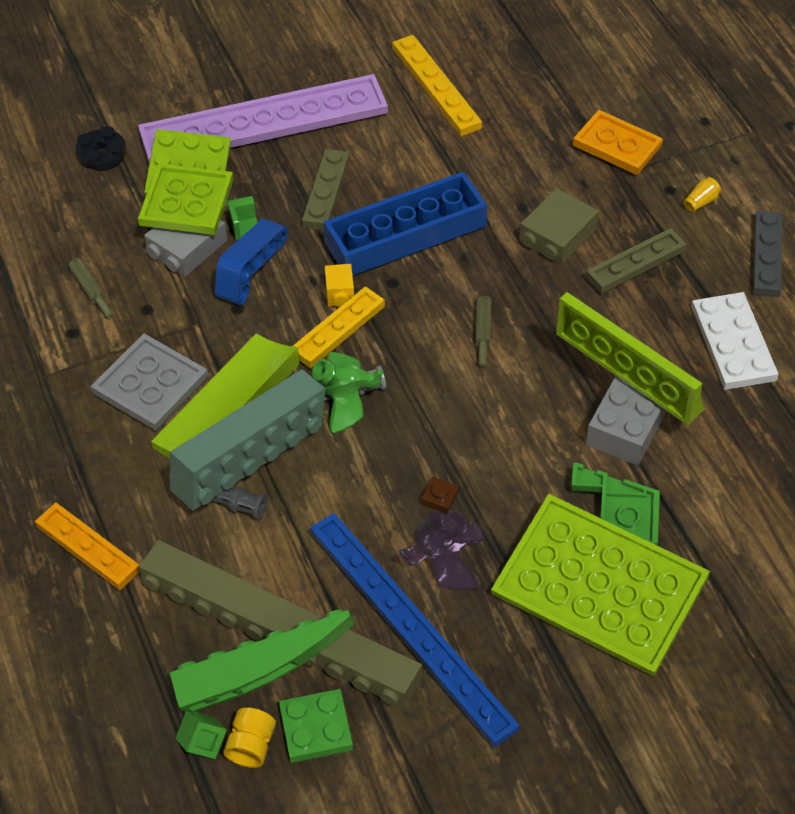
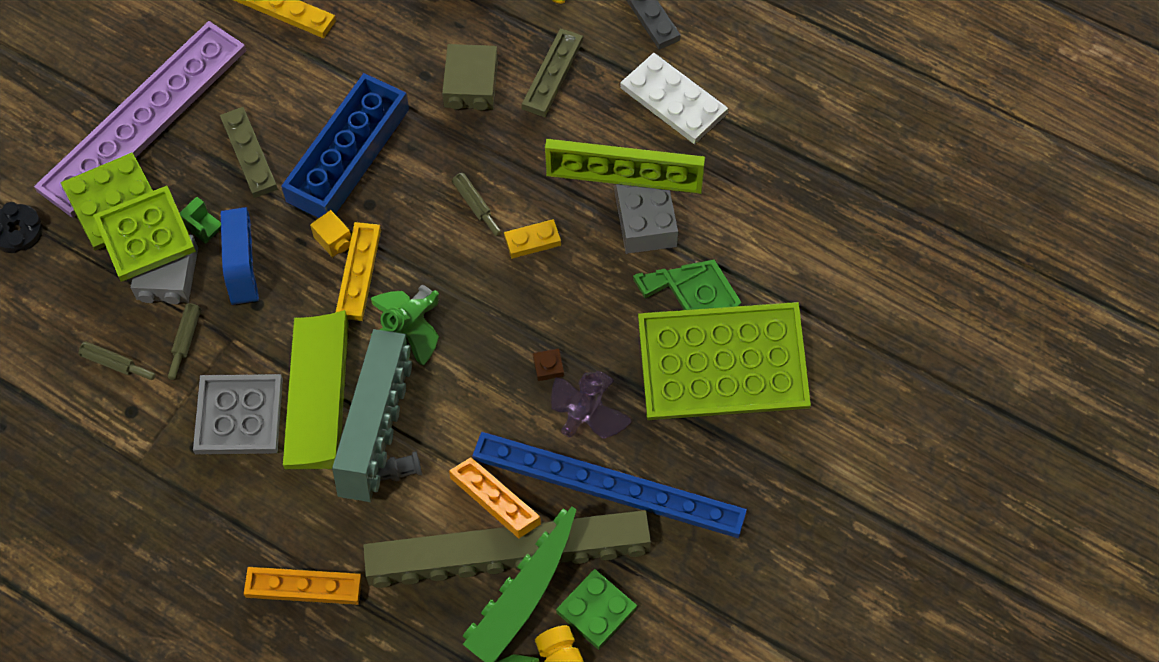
camera: 35 degrees left, 10 degrees up
none -> olive axle [168,303,201,380]
none -> light orange plate [449,457,541,539]
none -> yellow plate [504,219,561,259]

